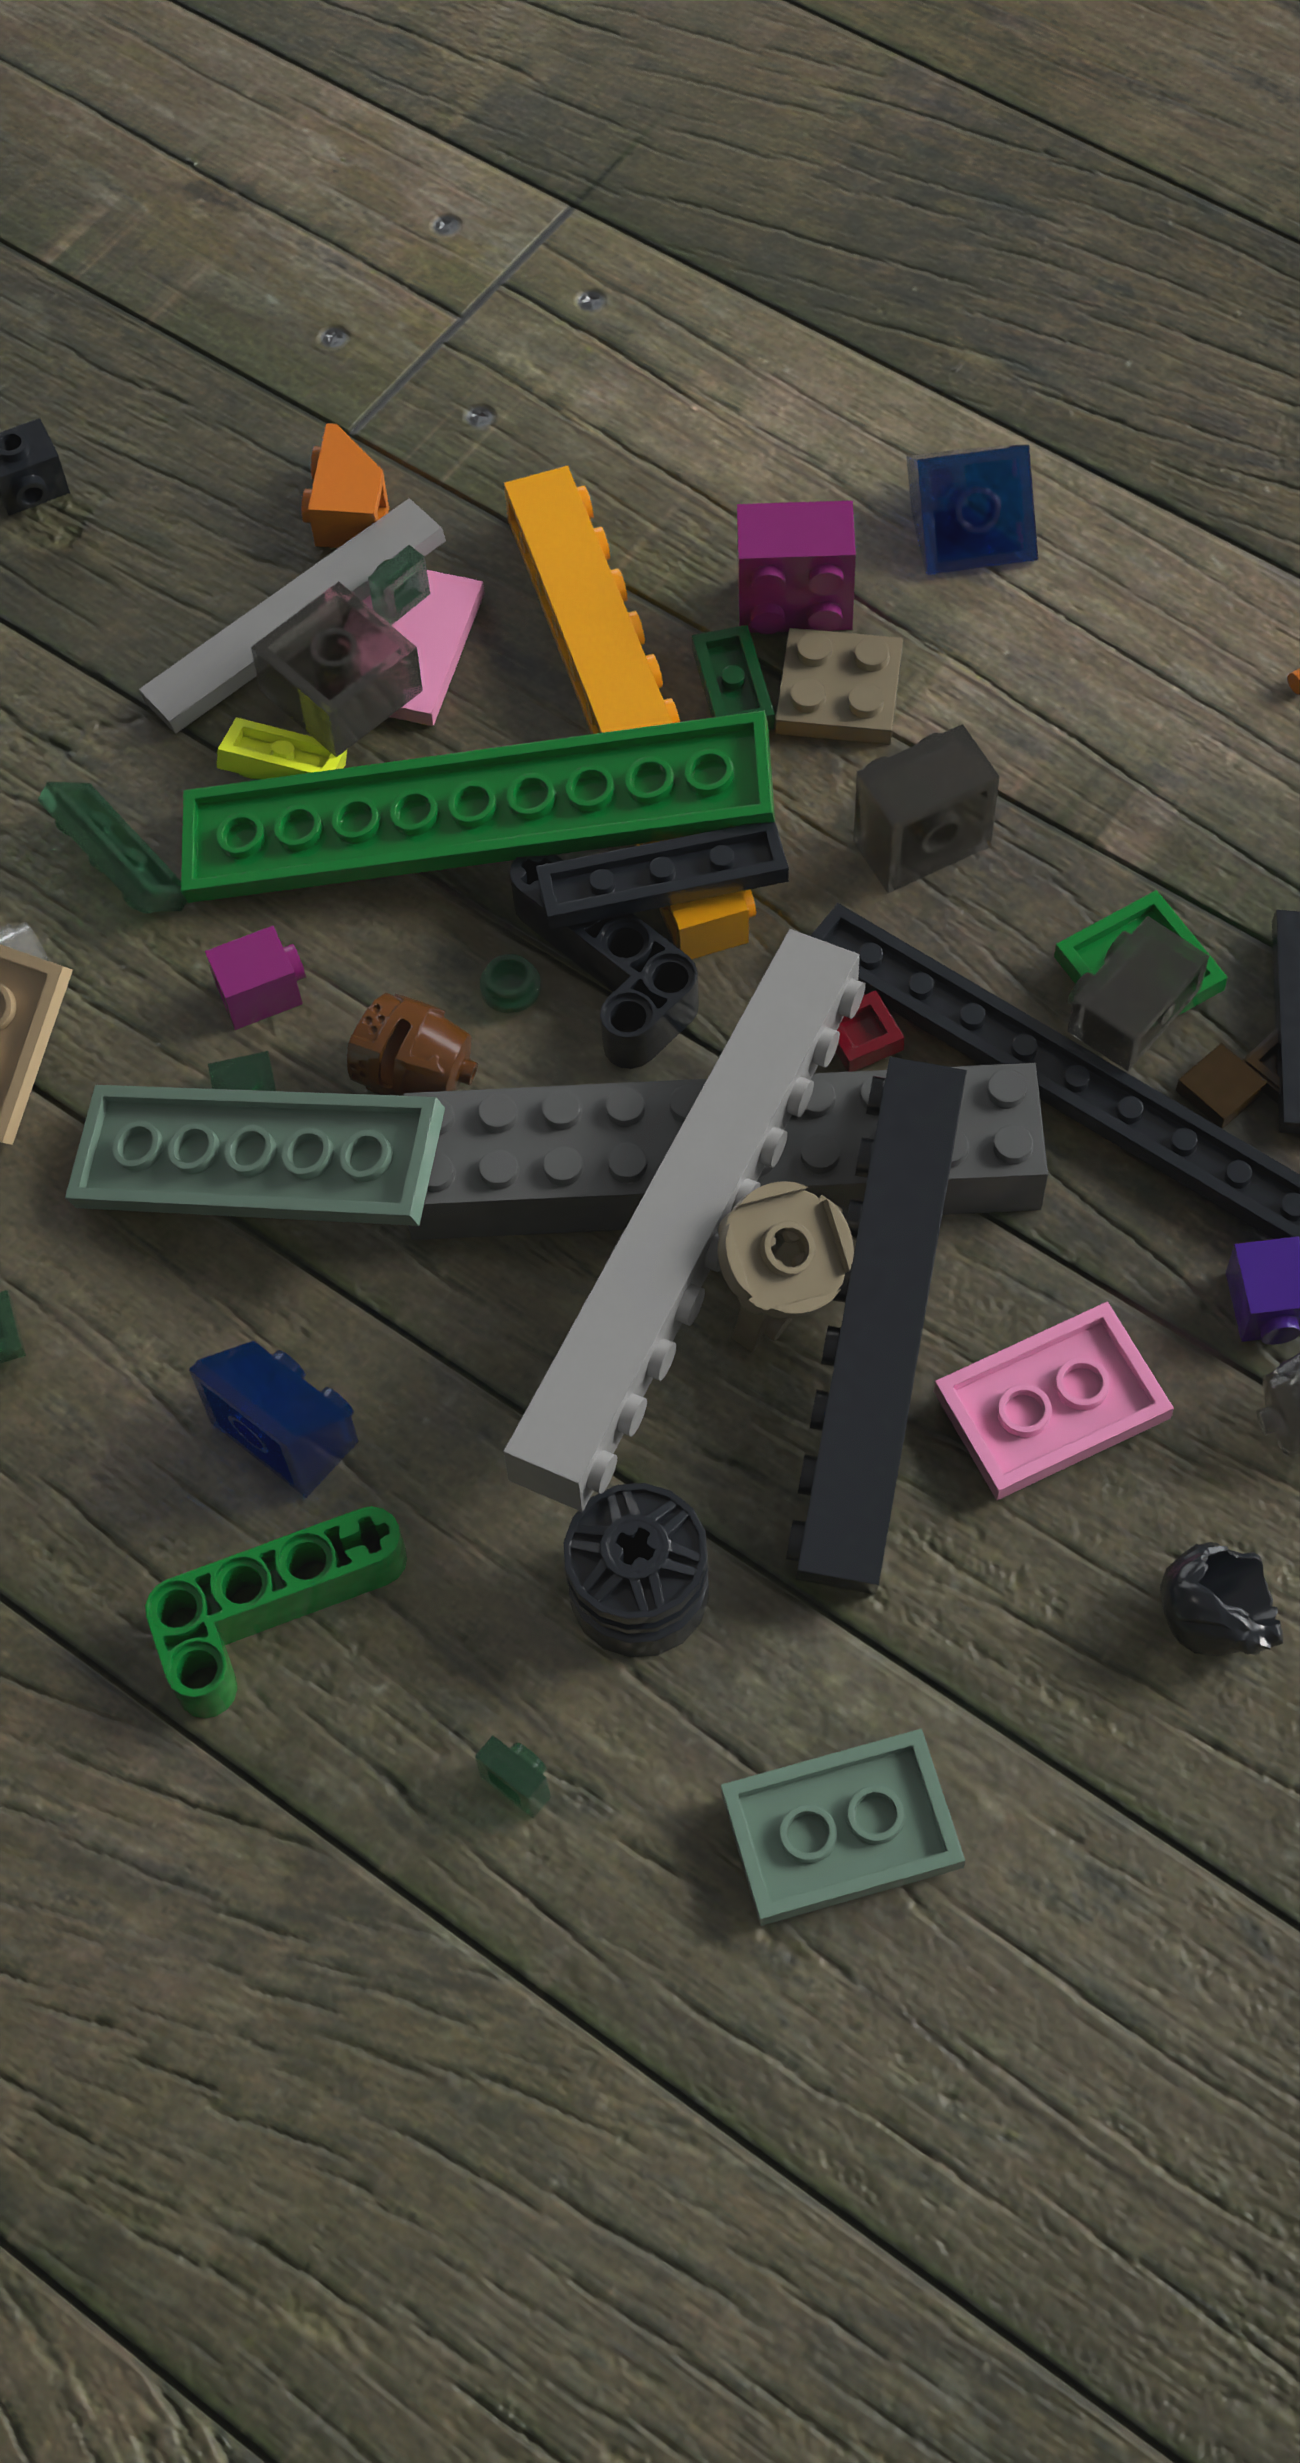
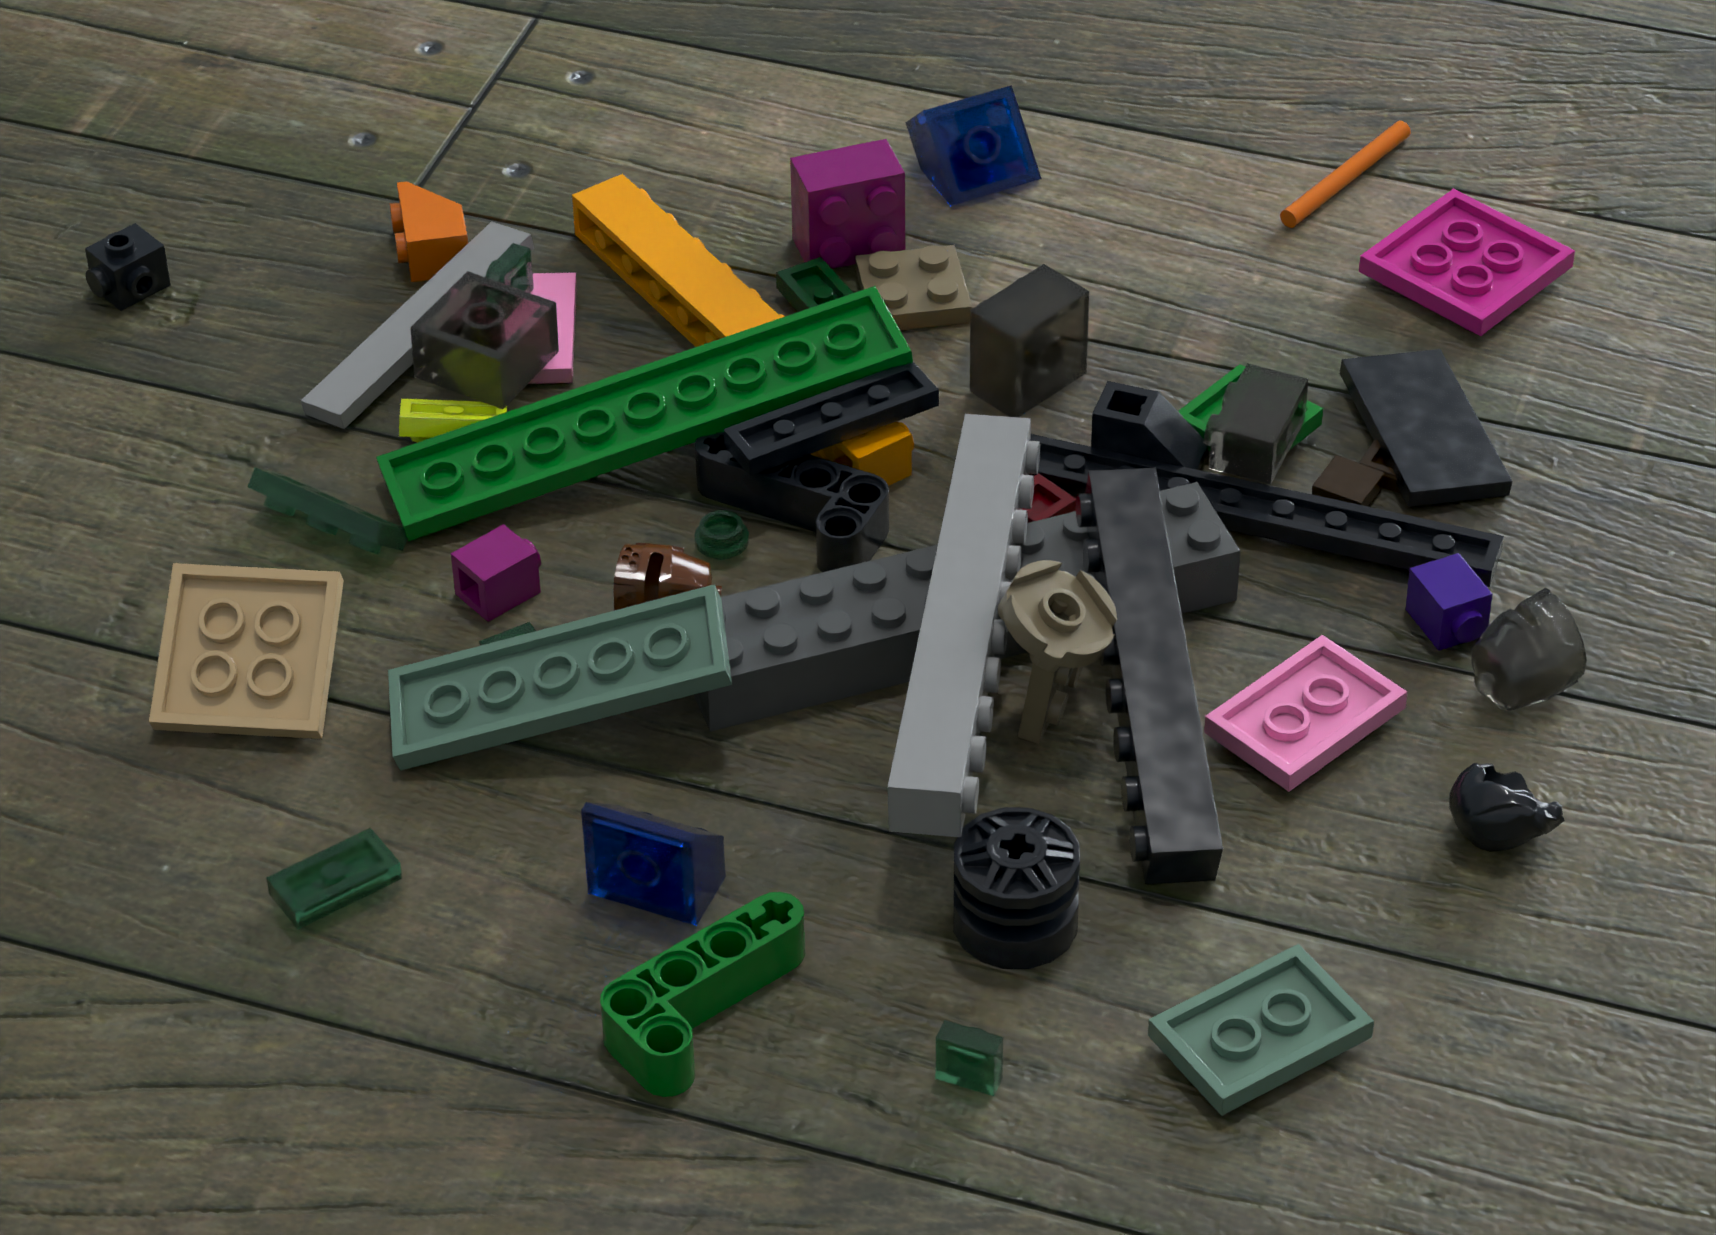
camera: 20 degrees left, 20 degrees down
none -> black slope [1091,381,1208,470]

